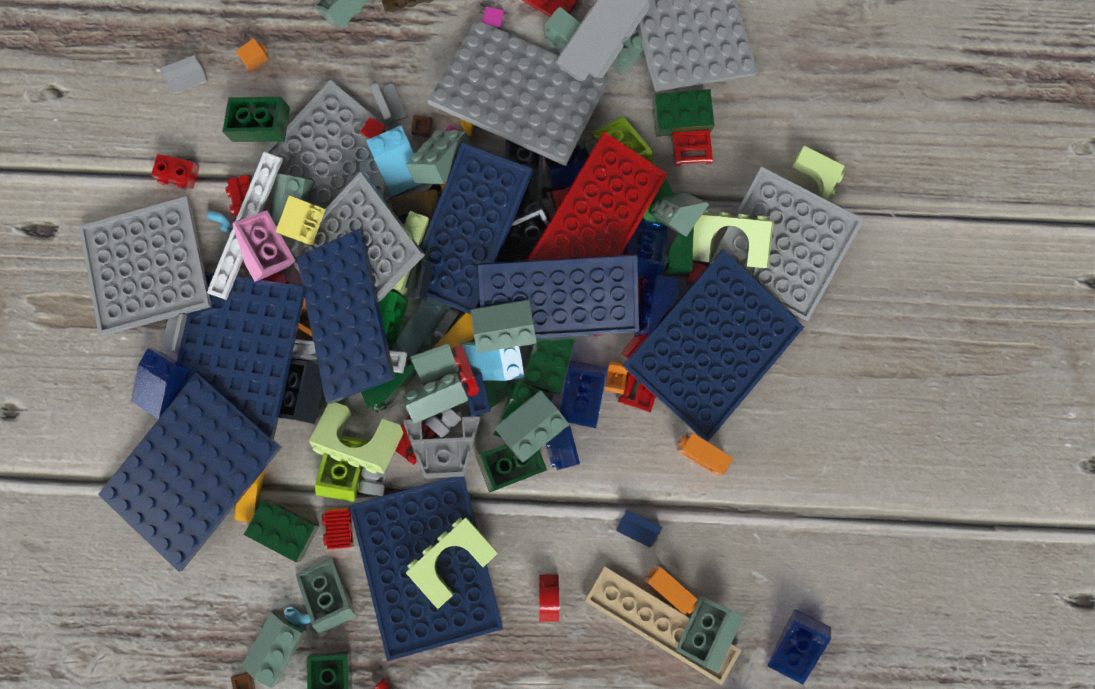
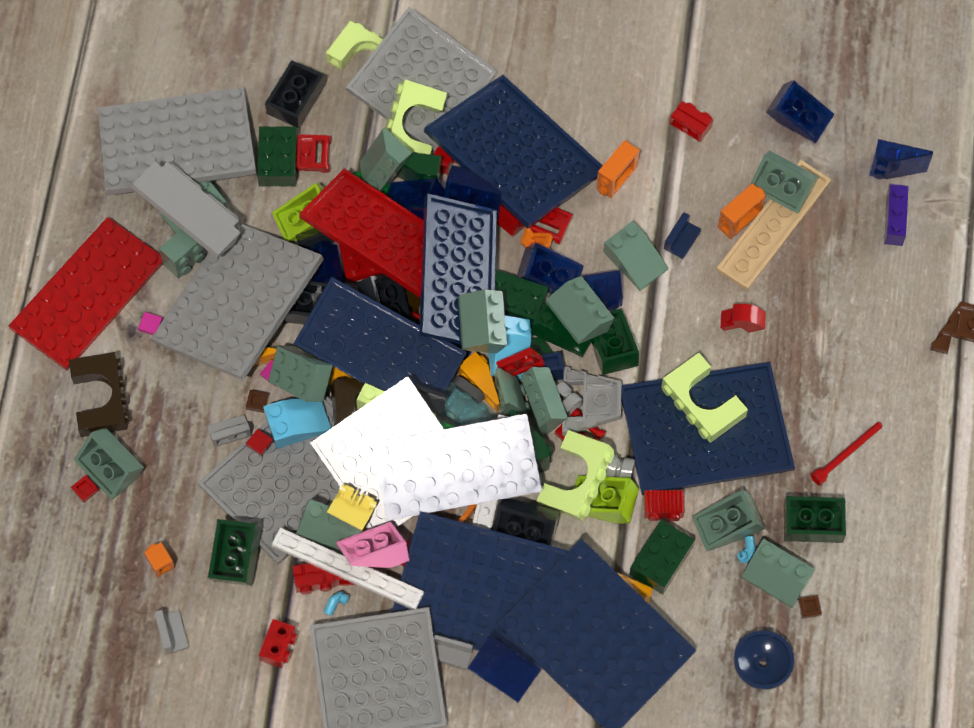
camera: 80 degrees left, 15 degrees down
none -> black brick [265,60,325,129]
none -> sand green slope [603,221,669,291]
none -> red brick [669,101,713,142]
none -> dark blue dish [734,630,794,690]

